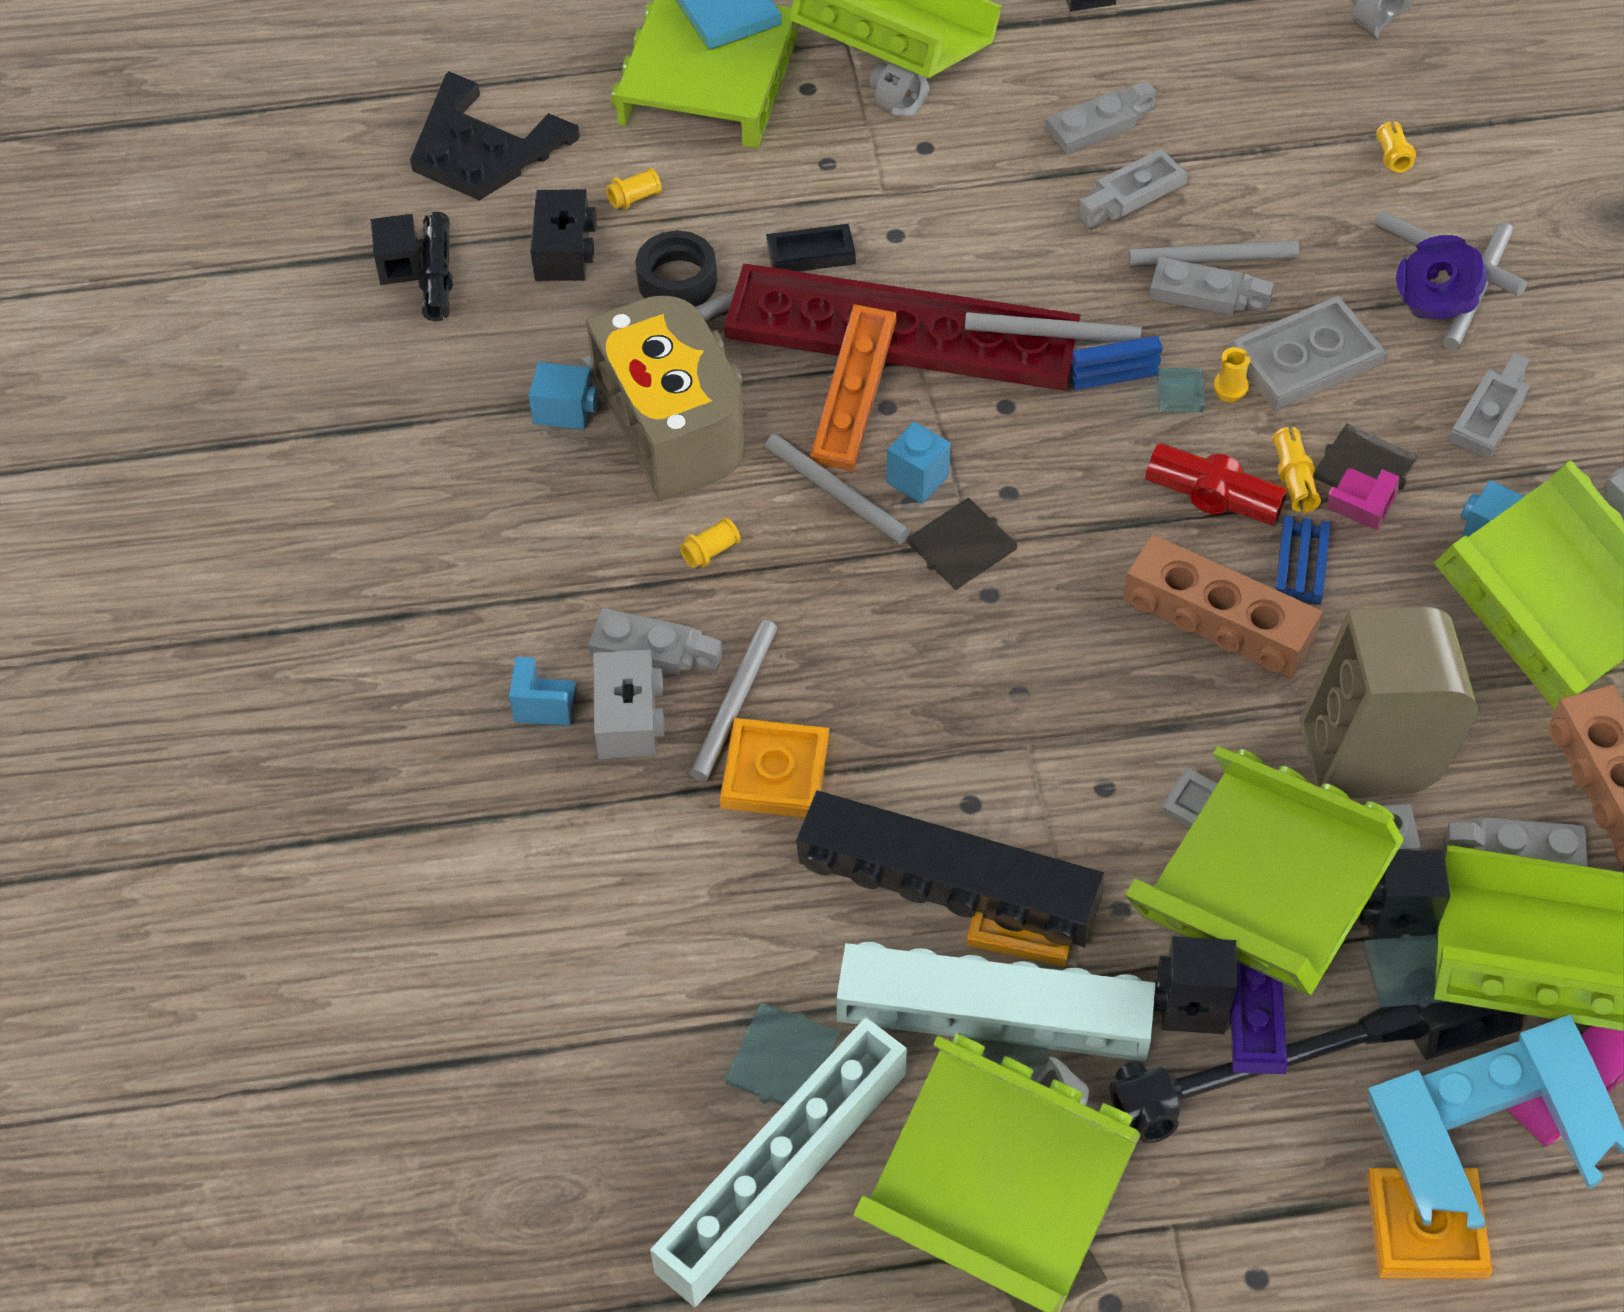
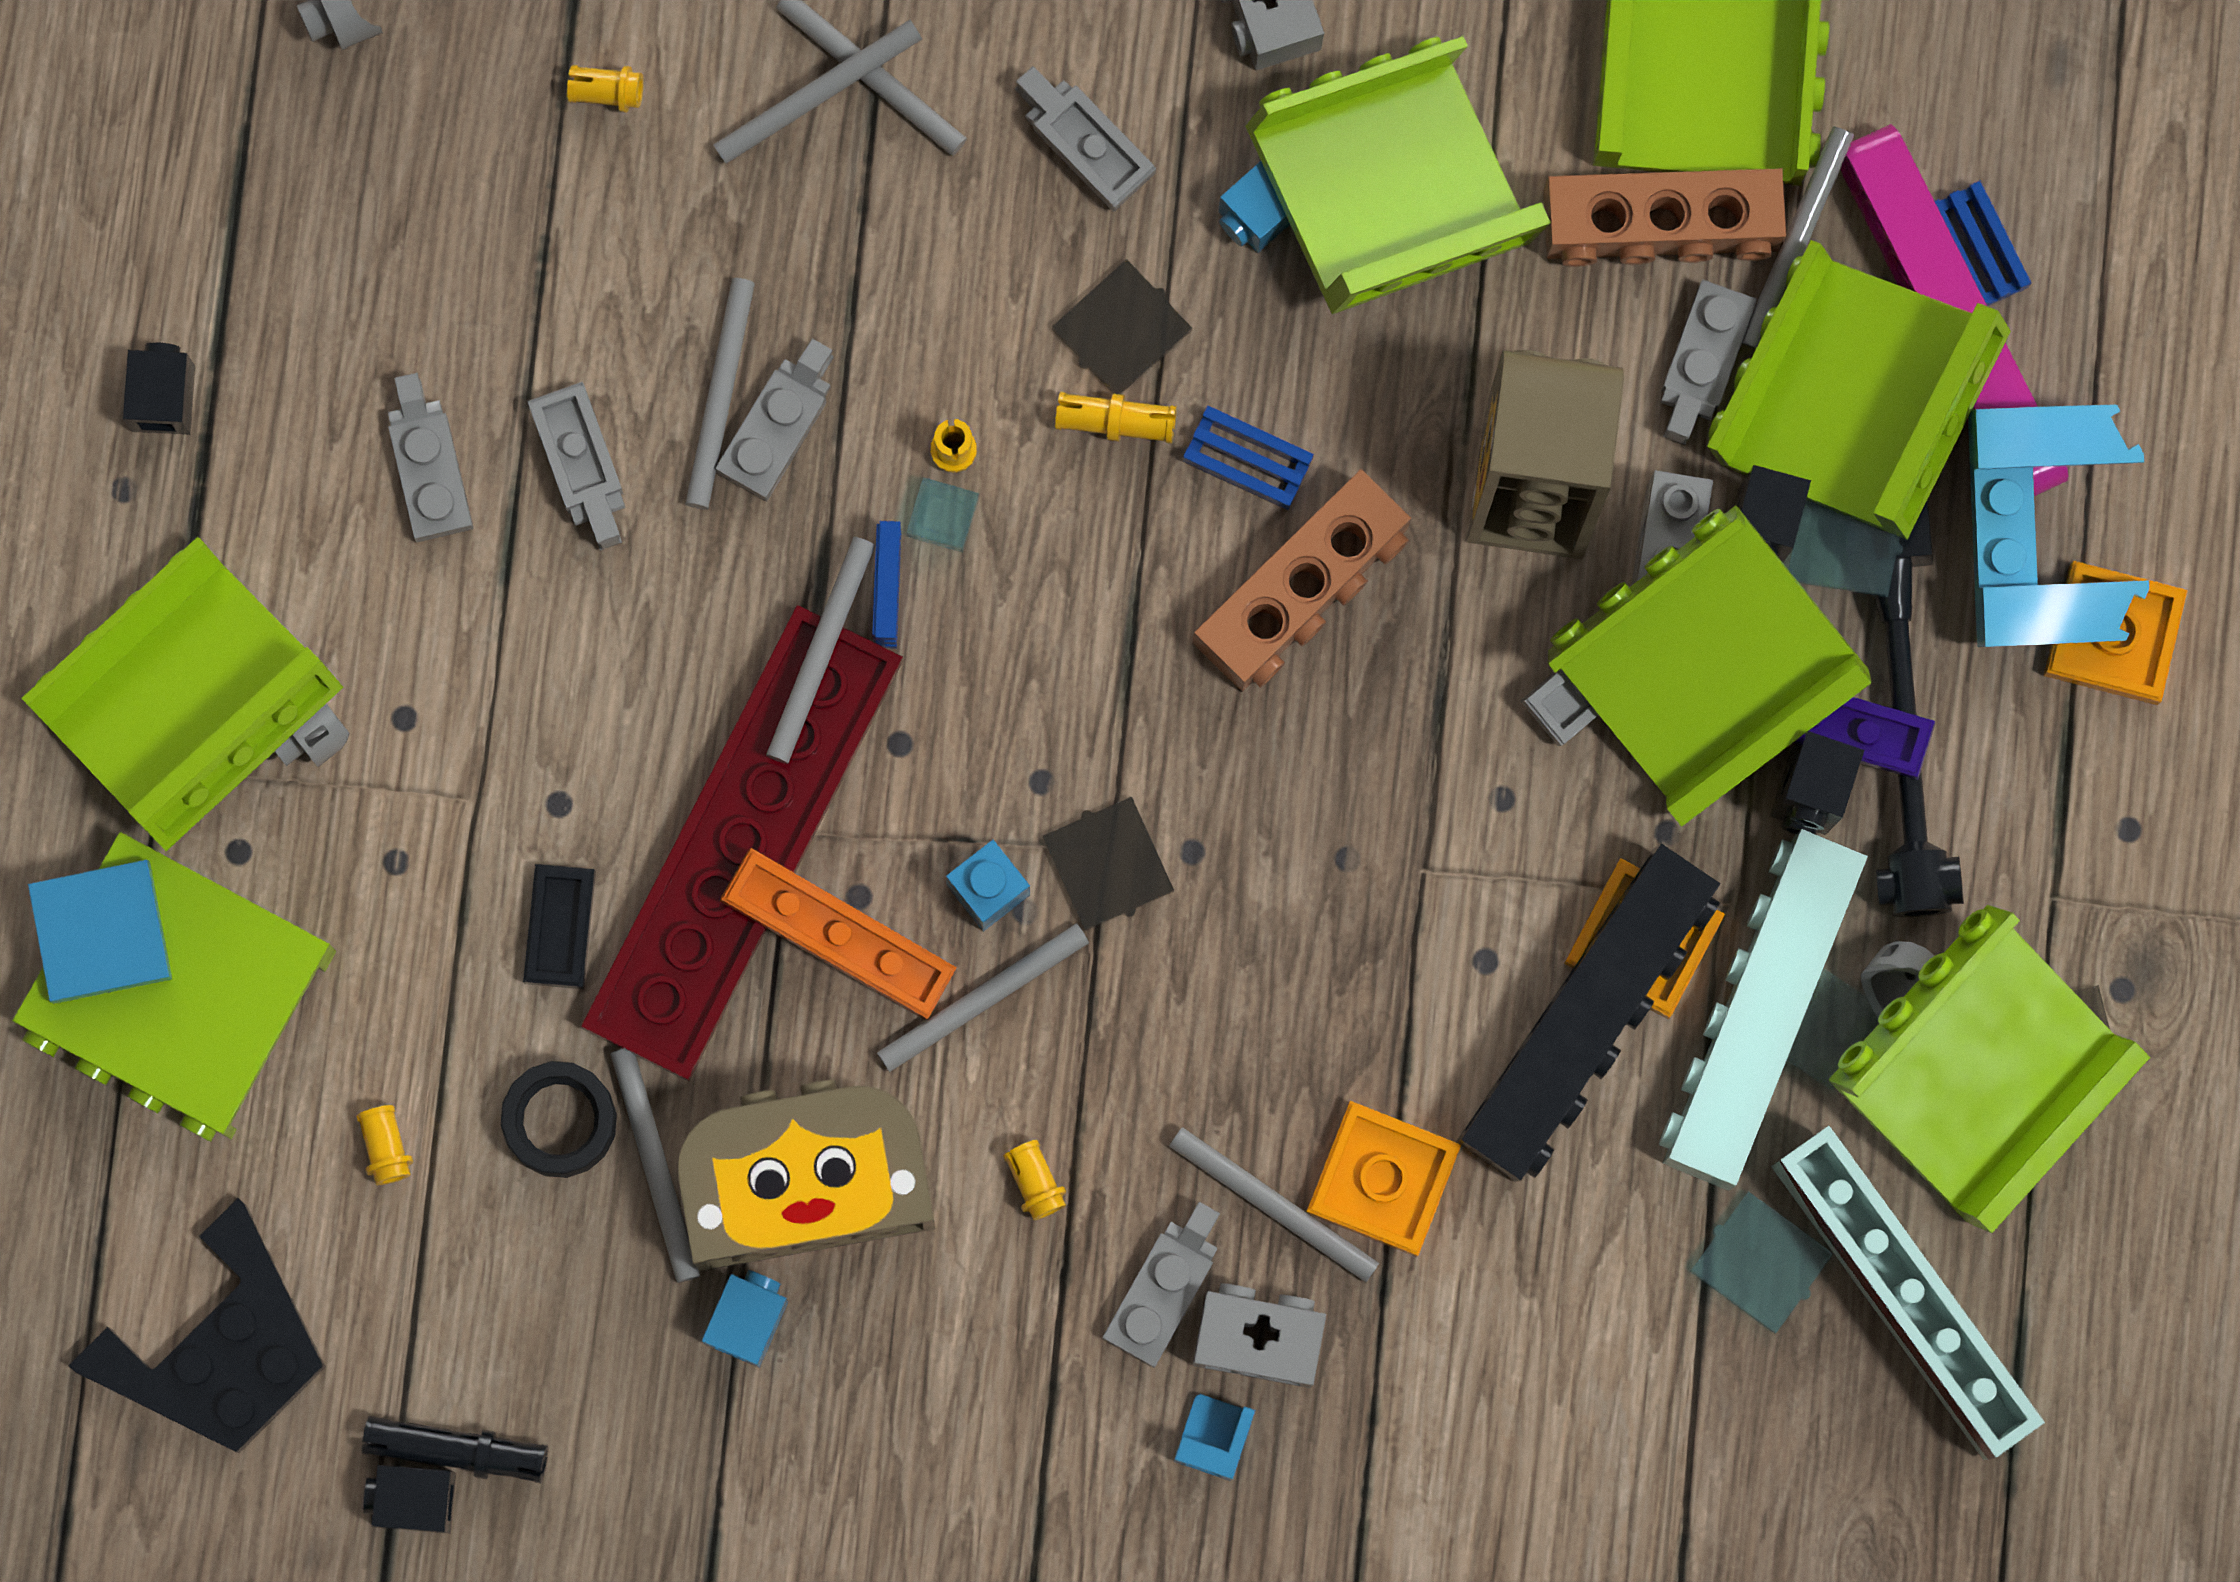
camera: 85 degrees left, 25 degrees up
black brick [530,189,597,281] -> none
red piece [1145,442,1288,526] -> none
light grey tile [1228,295,1388,410] -> none
dark pink panel [1328,468,1399,530] -> none
dark purple plate [1396,235,1487,319] -> none

